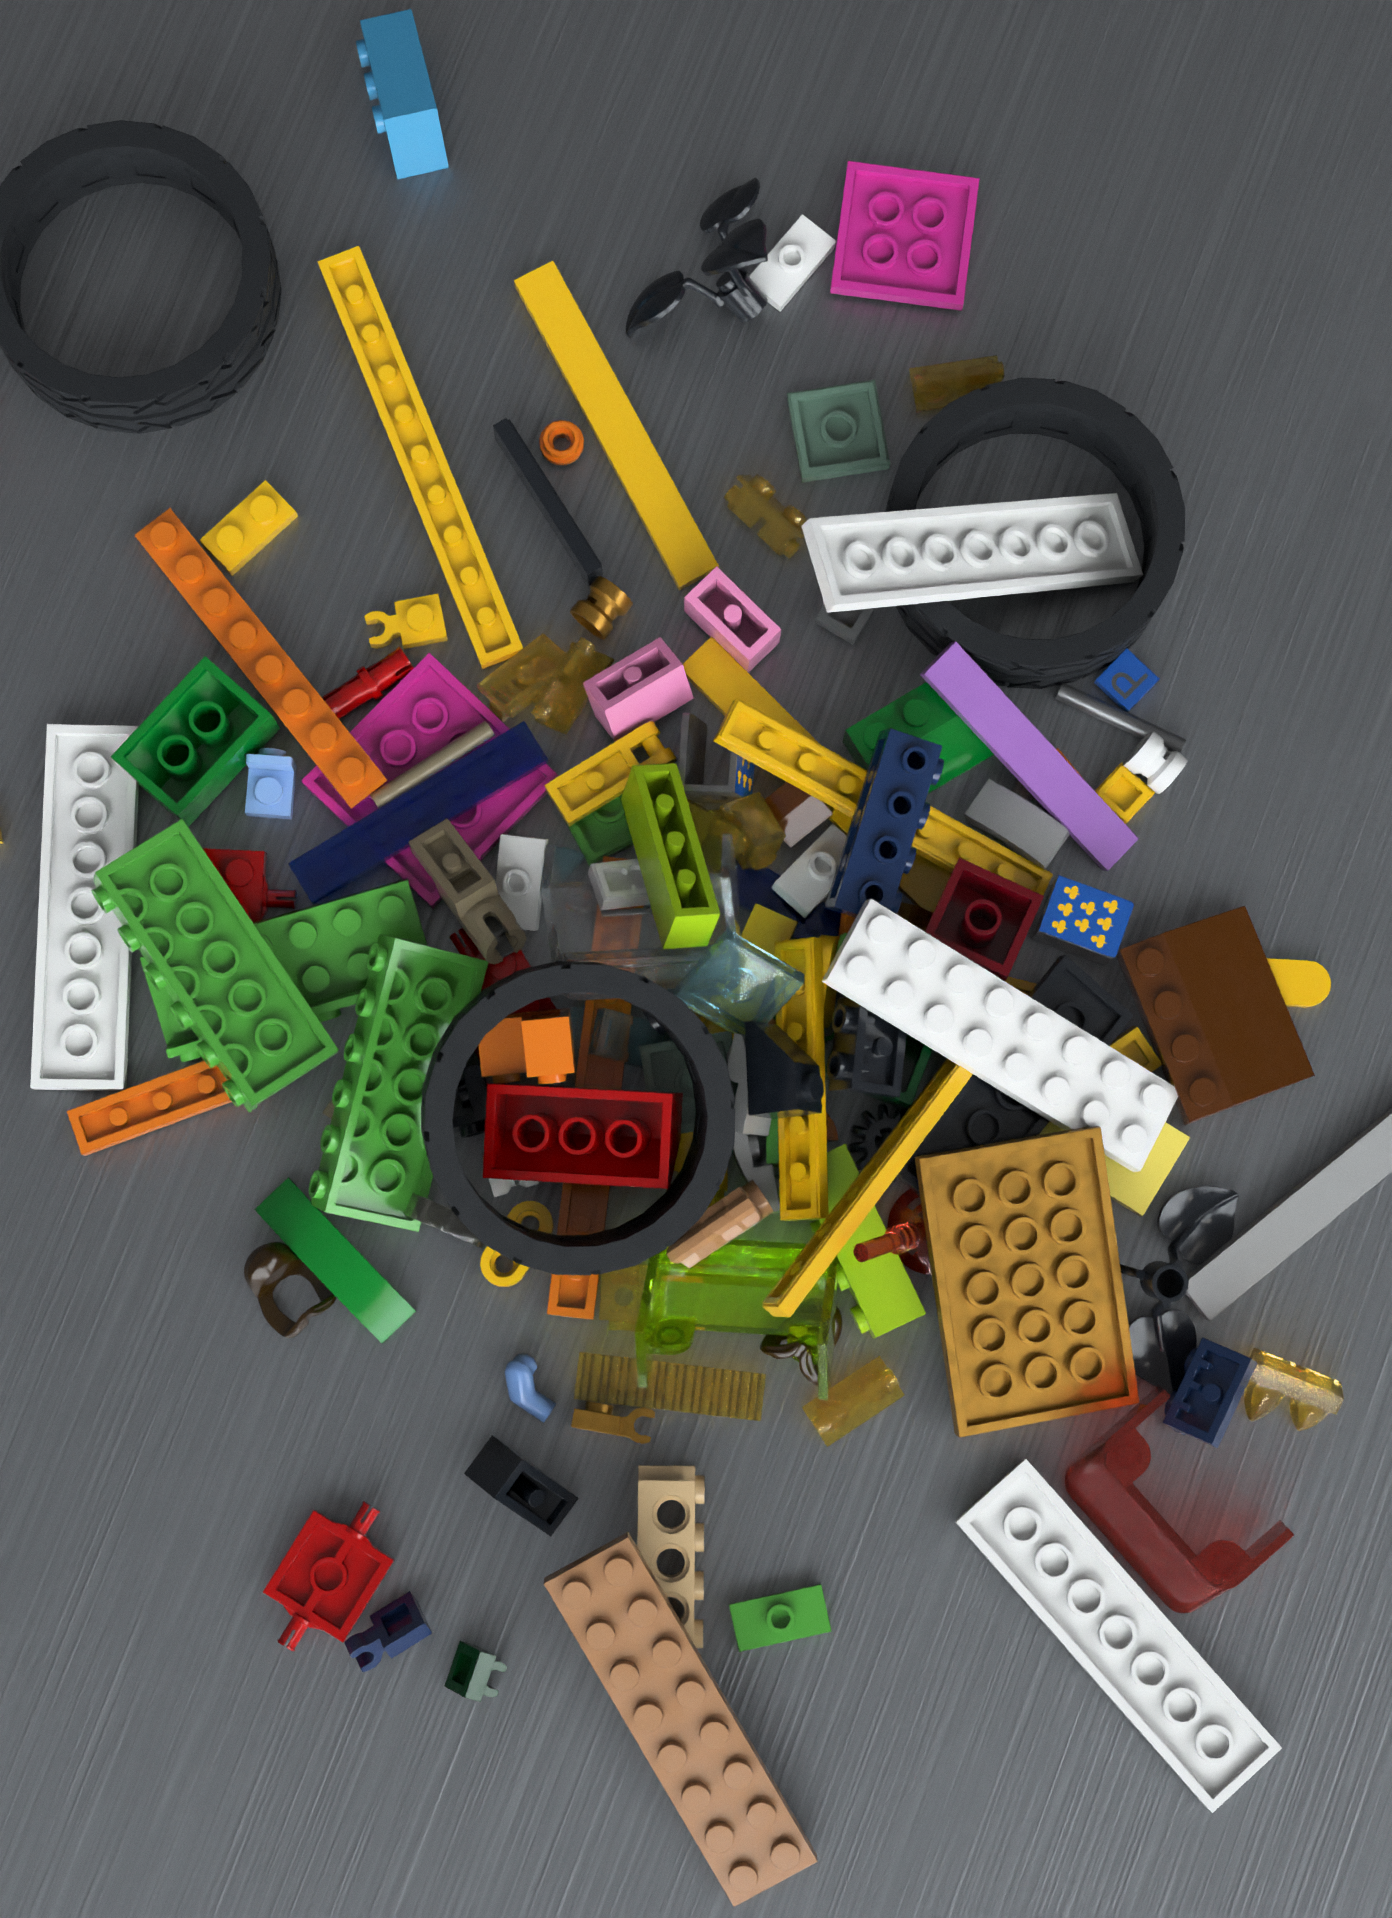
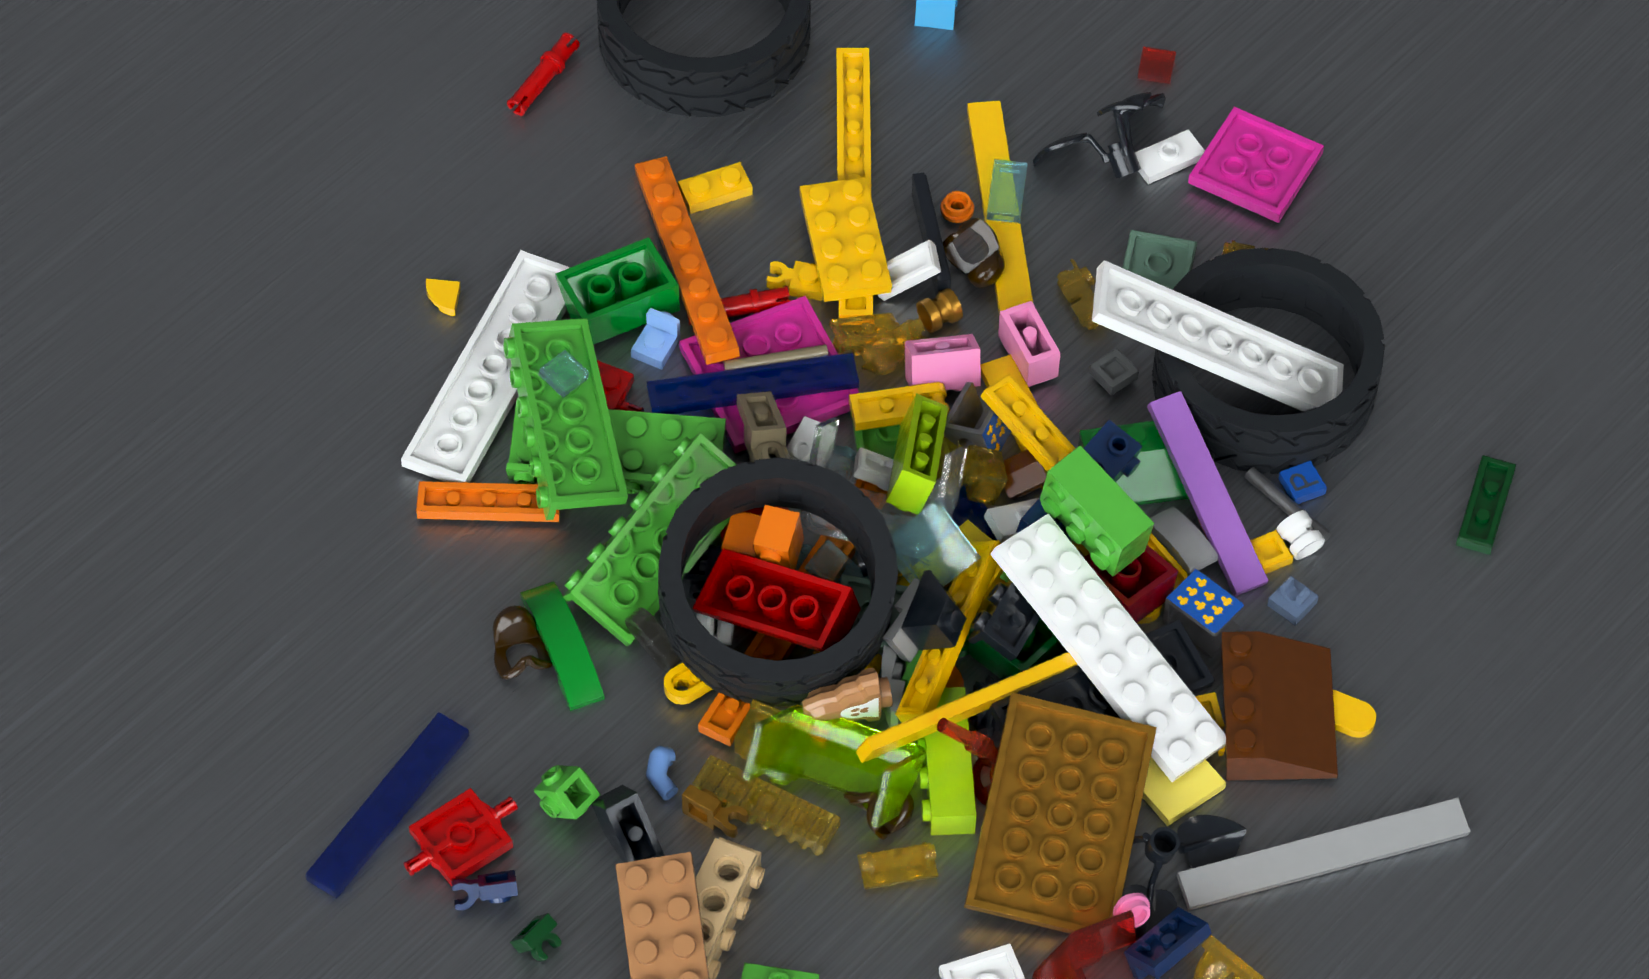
camera: 25 degrees right, 25 degrees down
none -> clear blue tile [305,712,469,899]
none -> bright green brick [534,765,601,820]
none -> clear light blue tile [538,350,590,398]
none -> yellow plate [800,177,892,302]
none -> white tile [877,240,941,301]
none -> dark brown piece [943,218,1005,288]
none -> clear light blue tile [986,159,1028,223]
none -> bright green brick [1040,445,1154,577]
none -> bright pink plate [1113,893,1150,928]
none -> clear red tile [1138,47,1176,84]
none -> sand blue tile [1267,576,1319,626]
none -> dark green tile [1456,455,1517,555]

